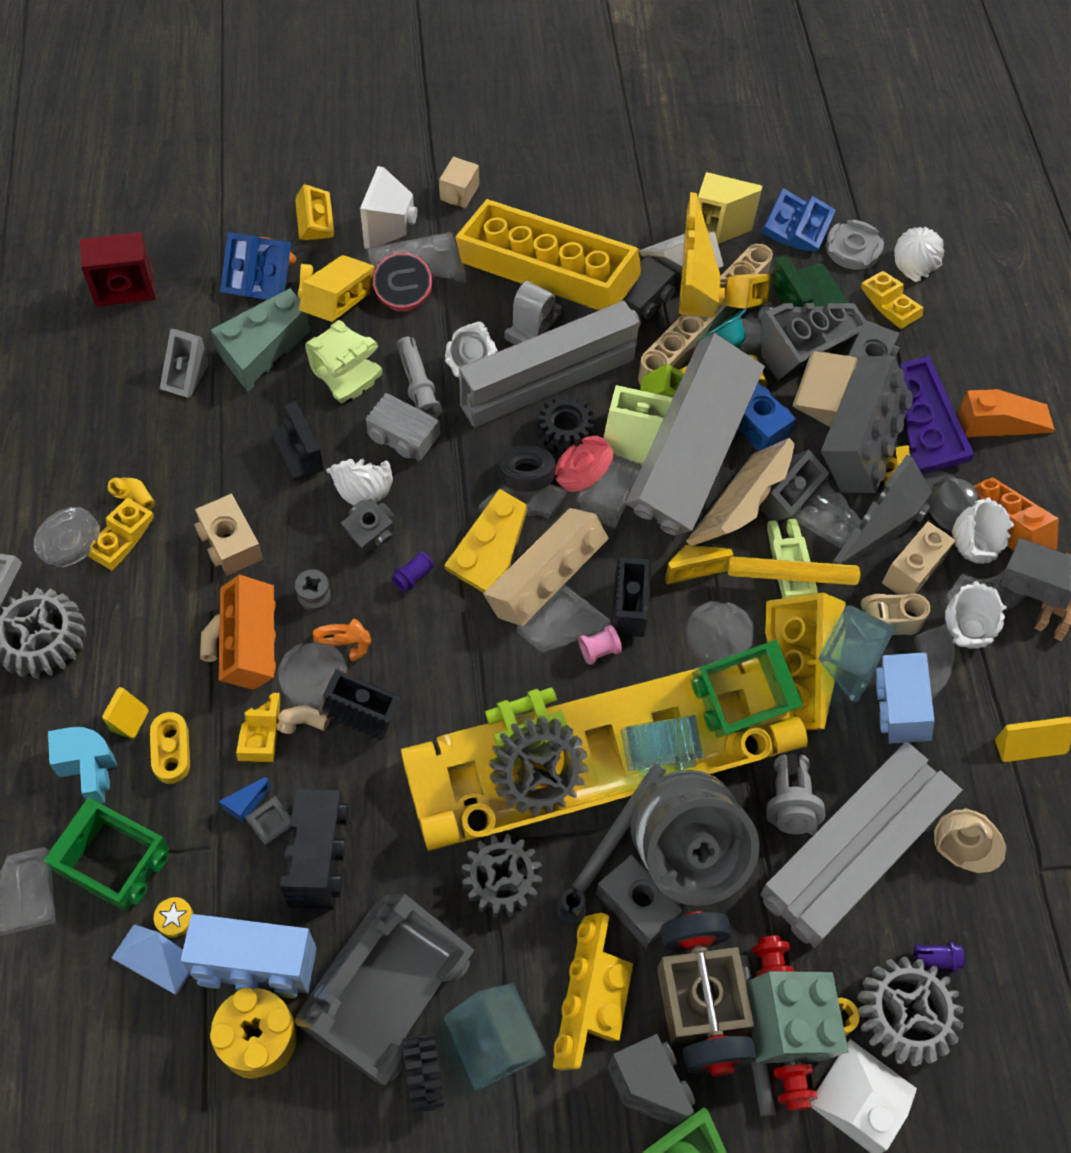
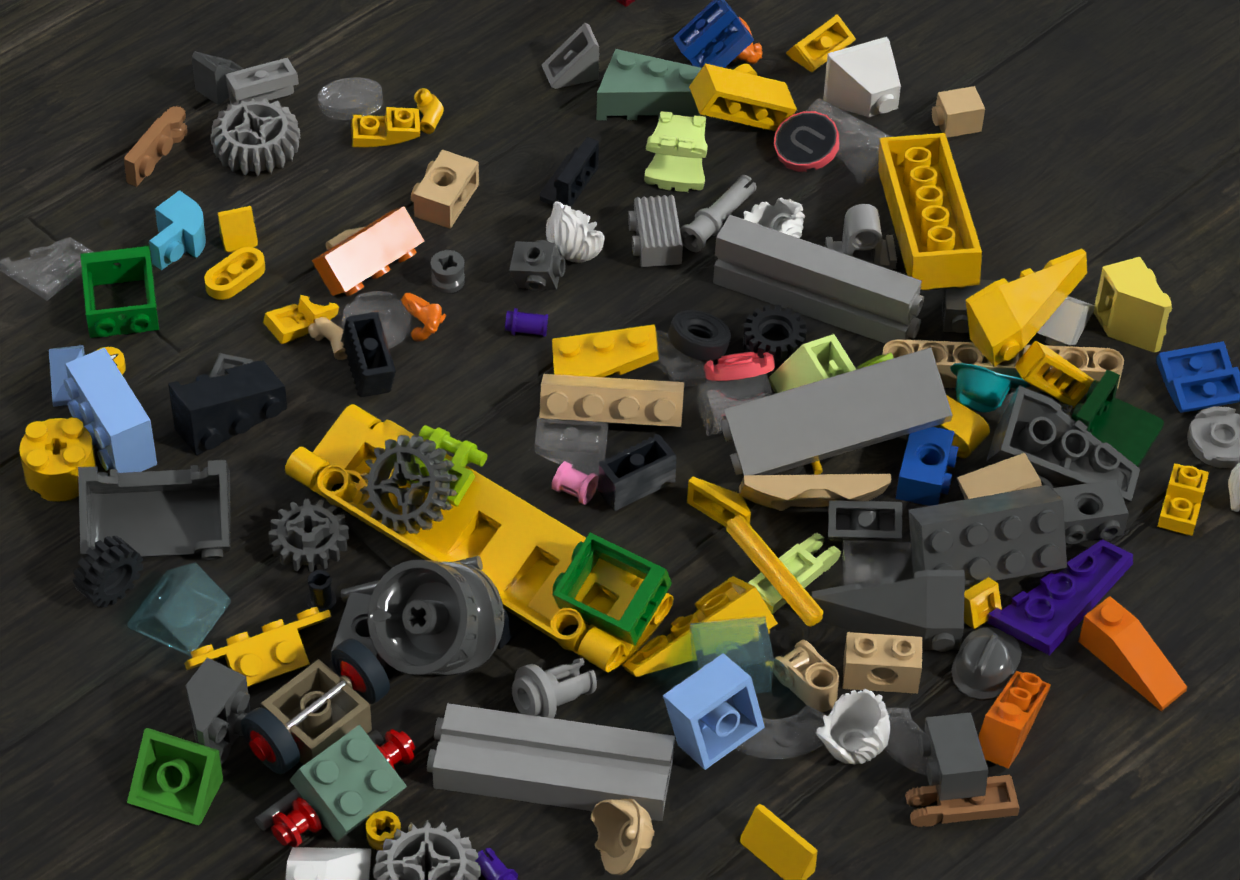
camera: 55 degrees right, 10 degrees down
blue piece [219,777,271,823] -> none
clear light blue brick [621,715,704,777] -> none
clear tile [686,601,754,663] -> none
white hair [952,497,1014,564] -> none

